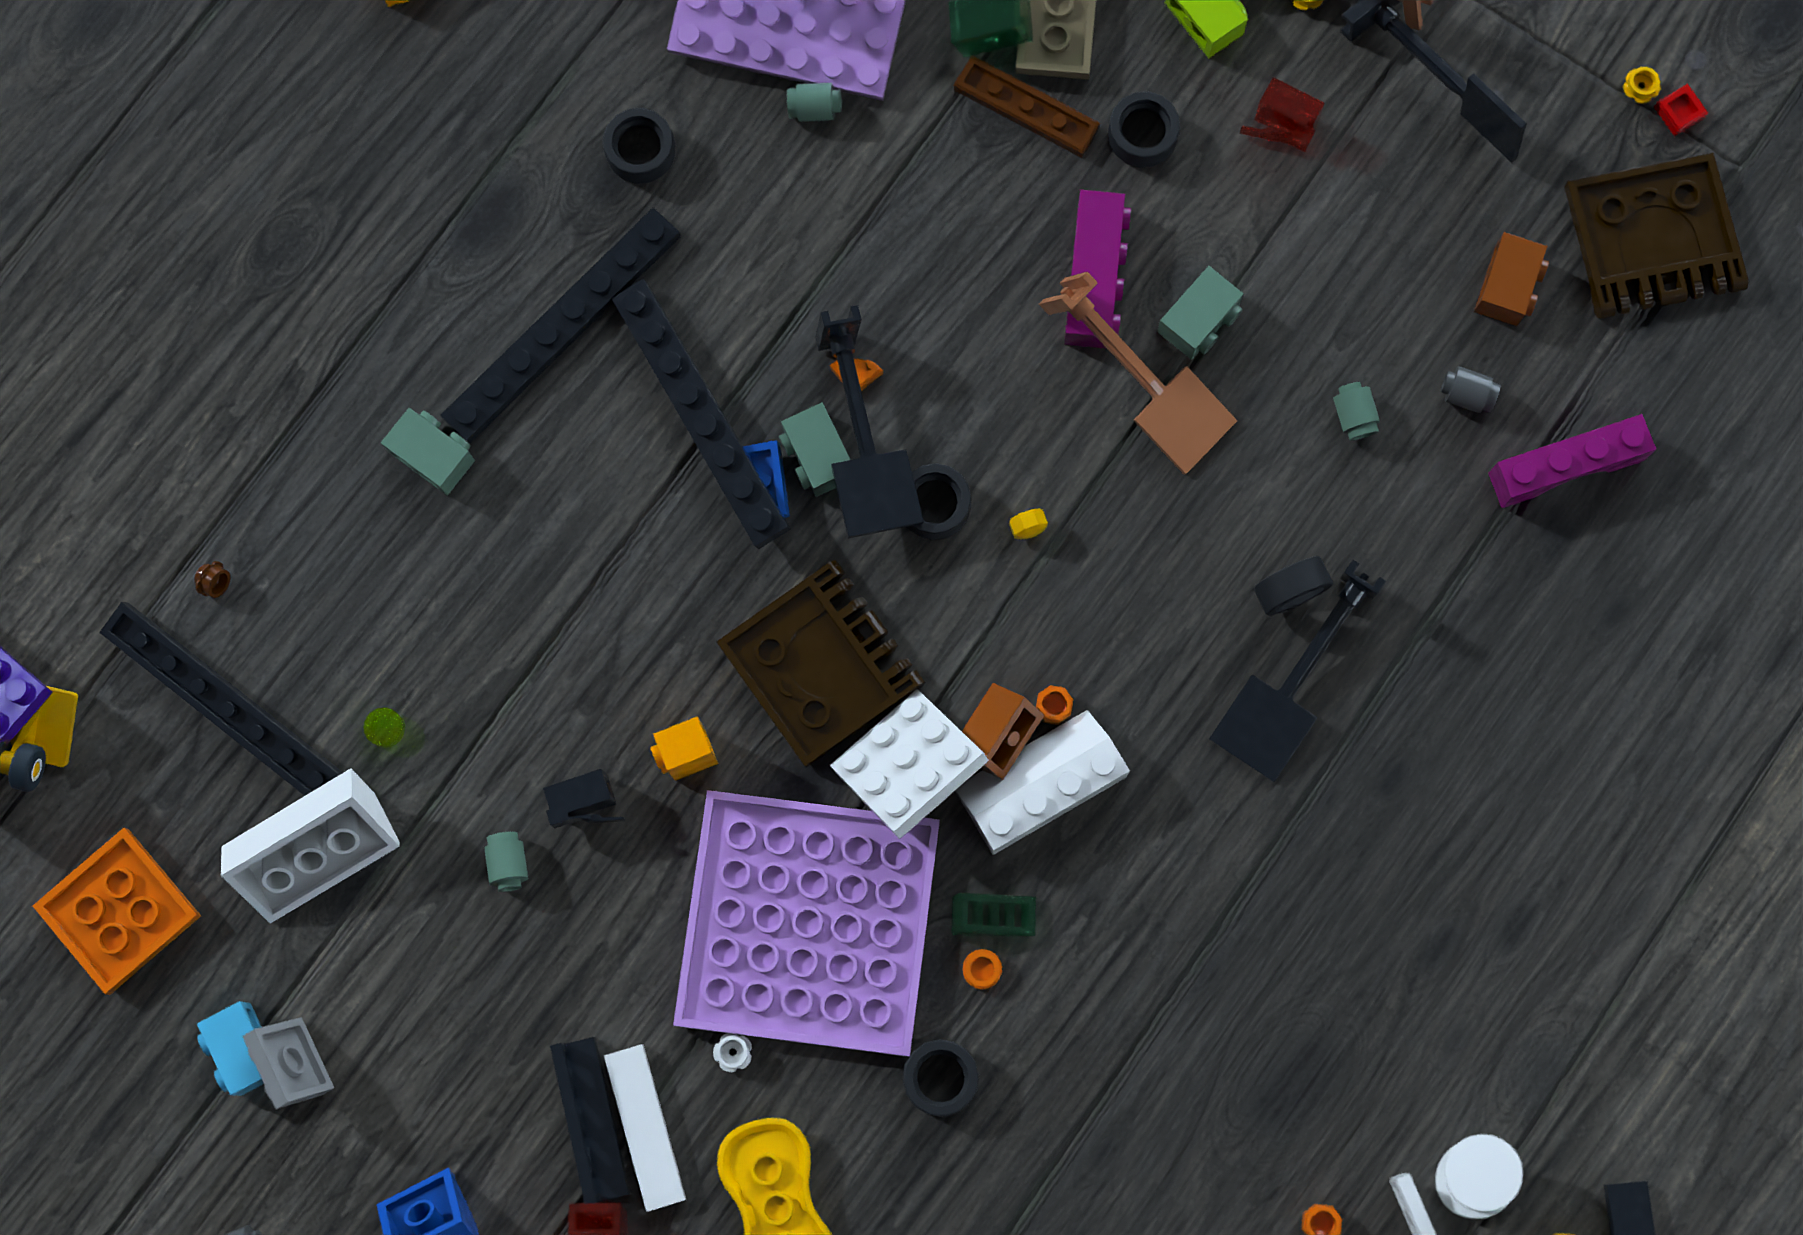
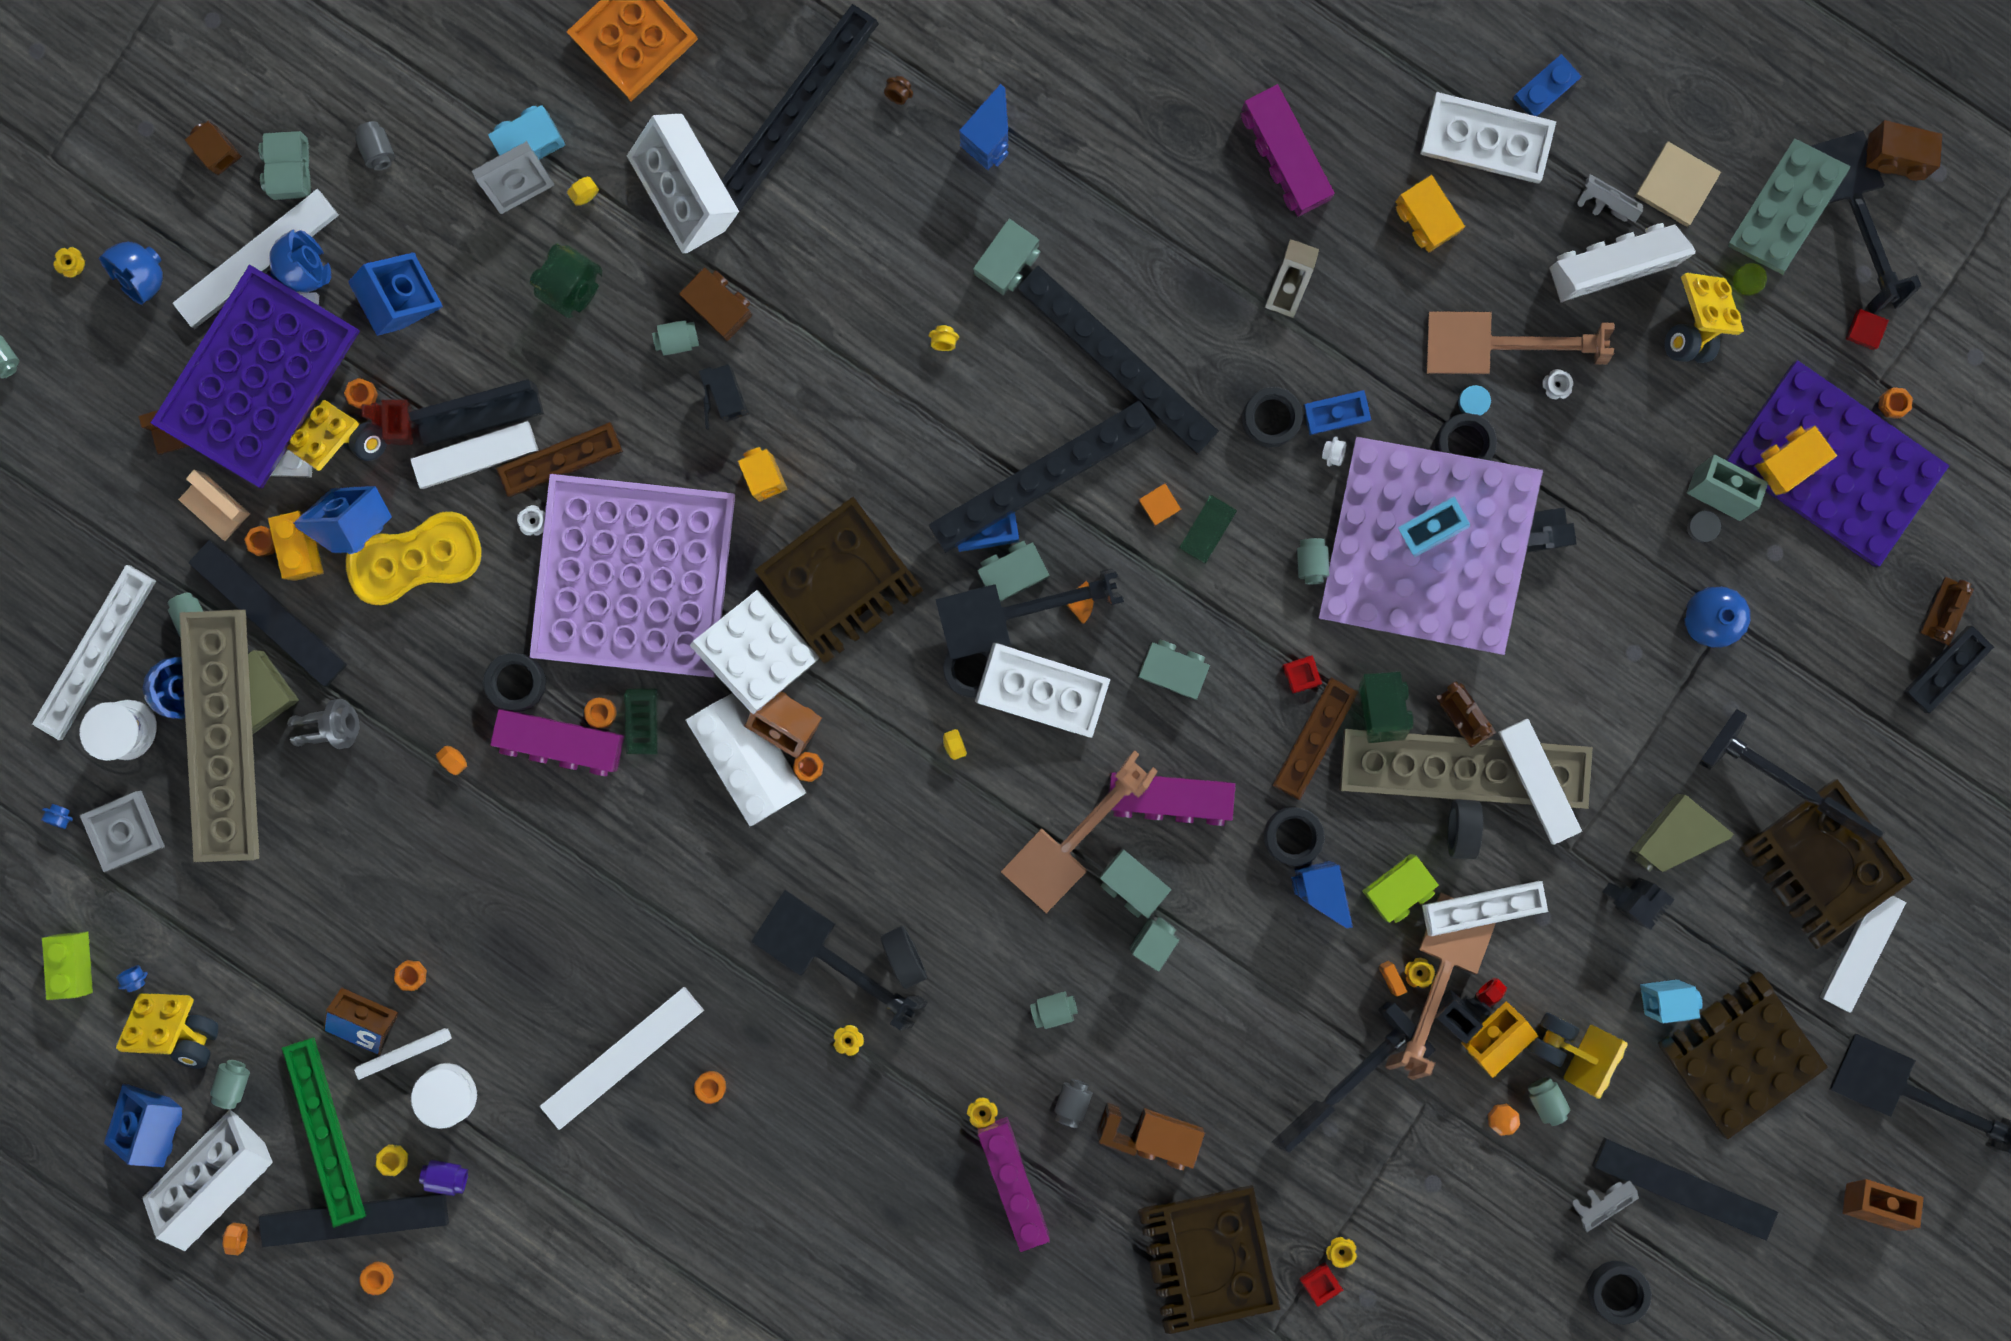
camera: 90 degrees right, 10 degrees up
clear neon green tile [364,708,405,747] -> none
clear red piece [1239,77,1325,152] -> none
none -> dark purple brick [419,1160,468,1196]
none -> orange tile [436,746,467,775]
none -> magenta brick [490,709,625,776]
none -> reddish brown tile [496,422,623,497]
none -> clear green brick [529,243,602,318]
none -> white tile [540,987,704,1130]
none -> yellow tile [567,176,599,206]
none -> reddish brown brick [679,267,753,342]
none -> orange tile [694,1071,726,1104]
none -> yellow plate [834,1025,864,1056]
none -> yellow plate [929,325,959,351]
none -> blue slope [959,84,1009,170]
none -> yellow plate [967,1098,998,1128]
none -> white plate [975,642,1110,738]
none -> reddish brown panel [1097,1102,1137,1156]
none -> sand green brick [1129,917,1179,972]
none -> sand green brick [1137,639,1210,700]
none -> orange tile [1138,484,1181,526]
none -> clear green tile [1179,495,1237,564]
none -> magenta brick [1241,84,1335,217]
none -> dark tan slope [1265,239,1319,318]
none -> red tile [1282,655,1322,694]
none -> blue slope [1291,861,1352,928]
none -> blue plate [1303,390,1371,435]
none -> white plate [1322,437,1346,467]
none -> orange tile [1379,961,1407,997]

